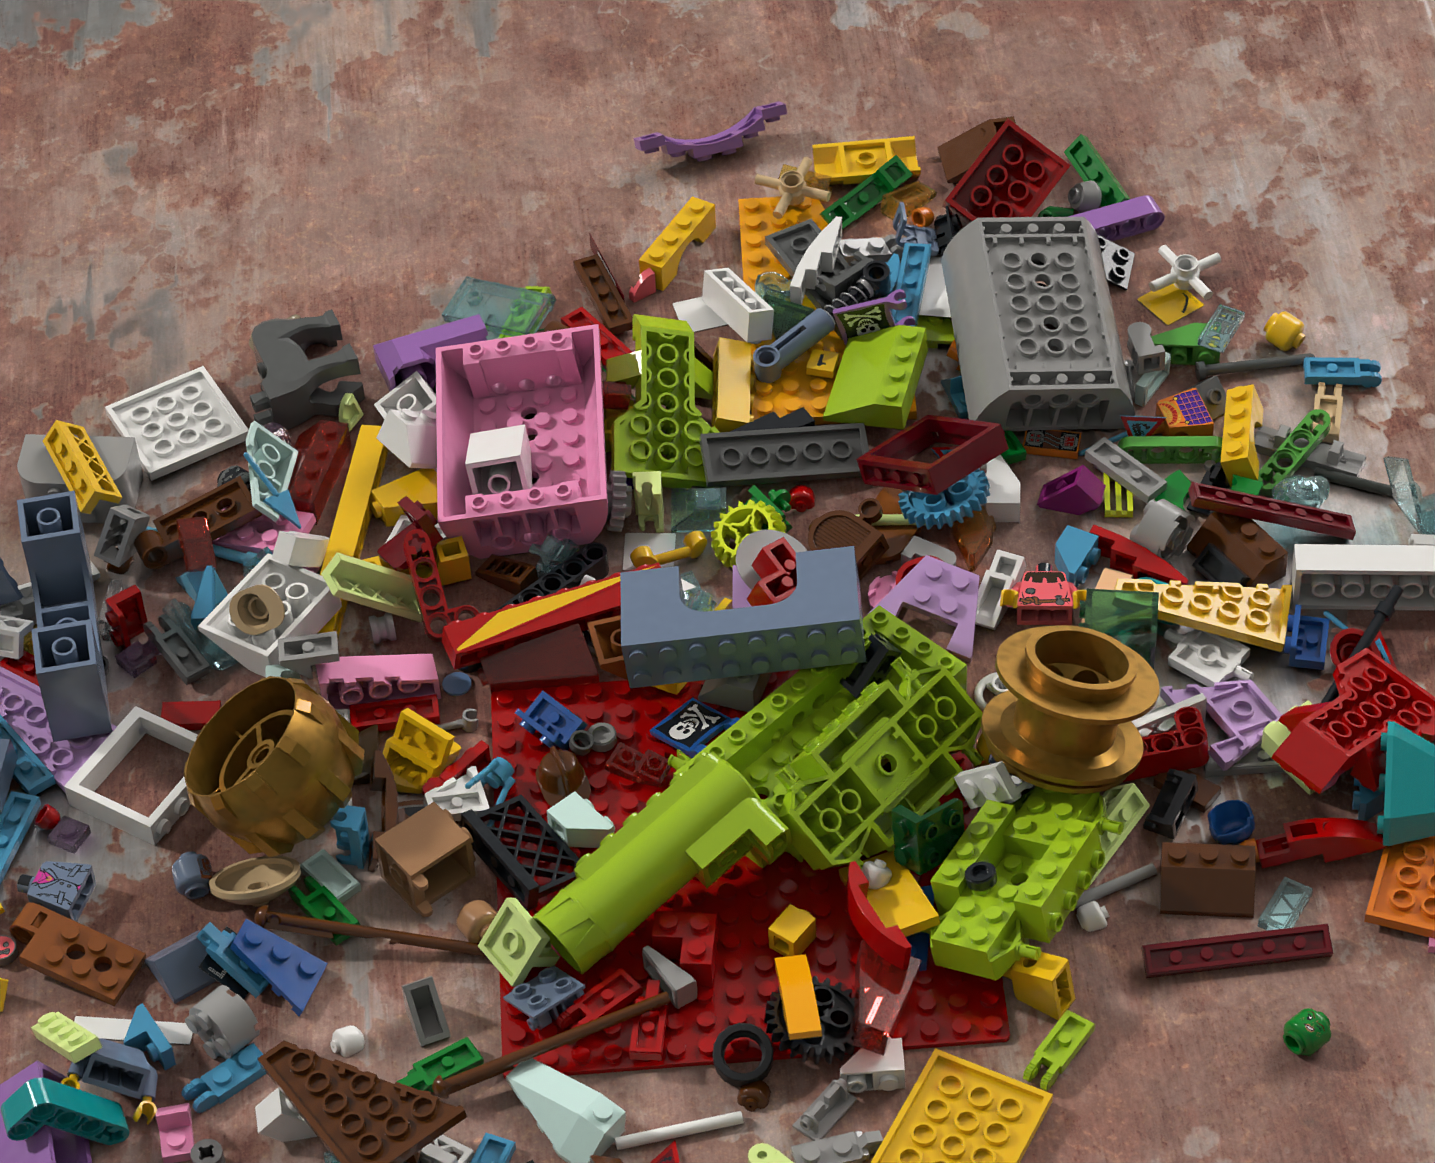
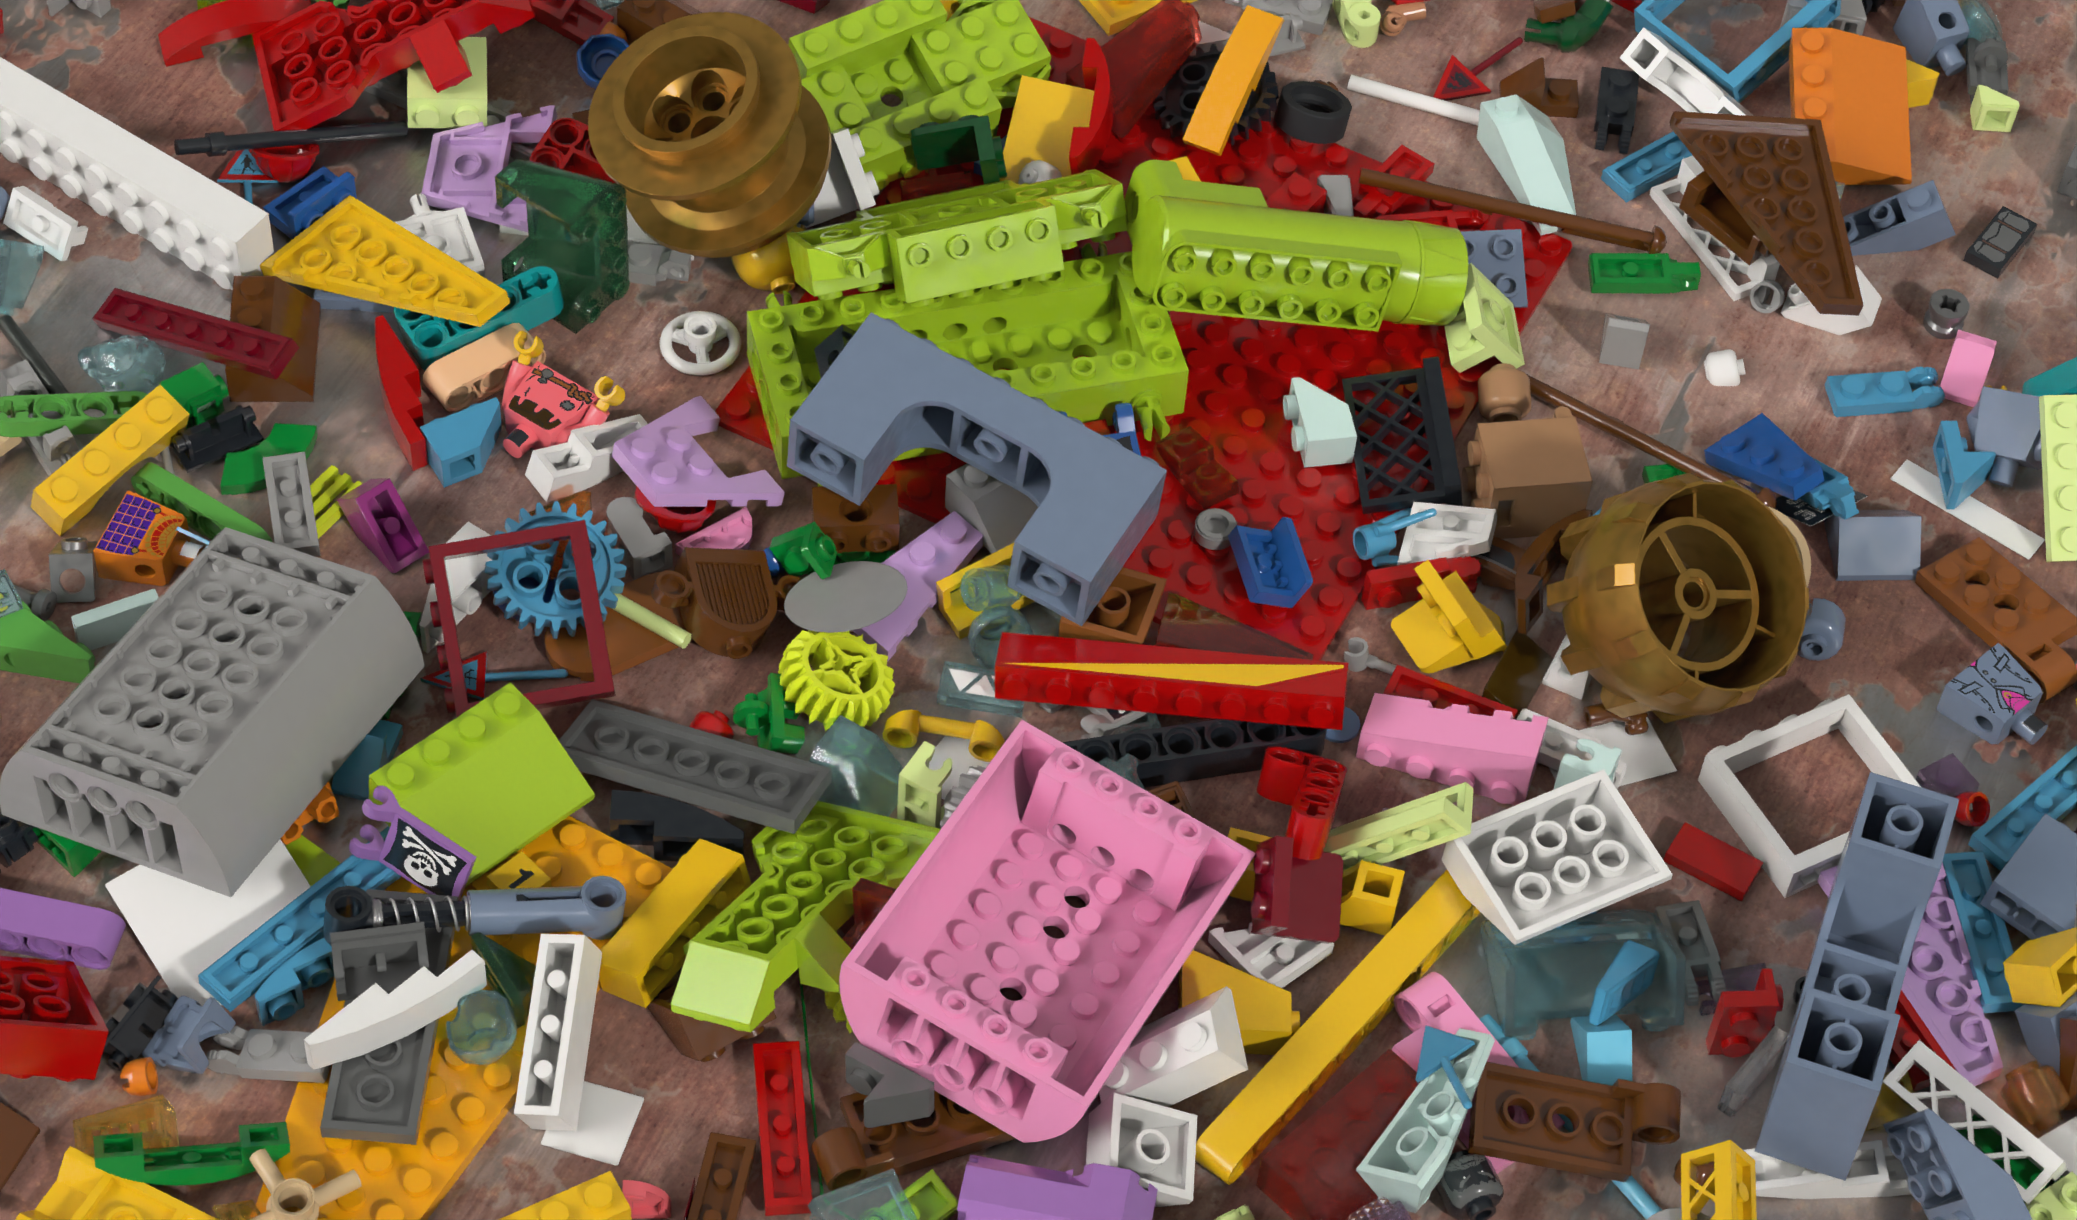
camera: 155 degrees left, 5 degrees up
light grey torso [94,505,150,567] -> none
clear red slope [176,516,217,573] -> none
light grey brick [185,985,260,1059] -> none
tan piece [229,584,285,635] -> none
white slope [272,531,330,567] -> none
light grey slope [278,631,340,679] -> none
slope [465,424,532,496] -> none
reddish brown piece [536,746,591,807] -> none
dark grey hinge [569,730,594,757] -> none
red brick [747,537,797,606] -> none
black tile [965,861,997,891] -> none
light grey leg [1127,322,1165,375] -> none
light grey brick [1130,499,1195,564] -> none
black tile [1192,543,1251,587] -> none

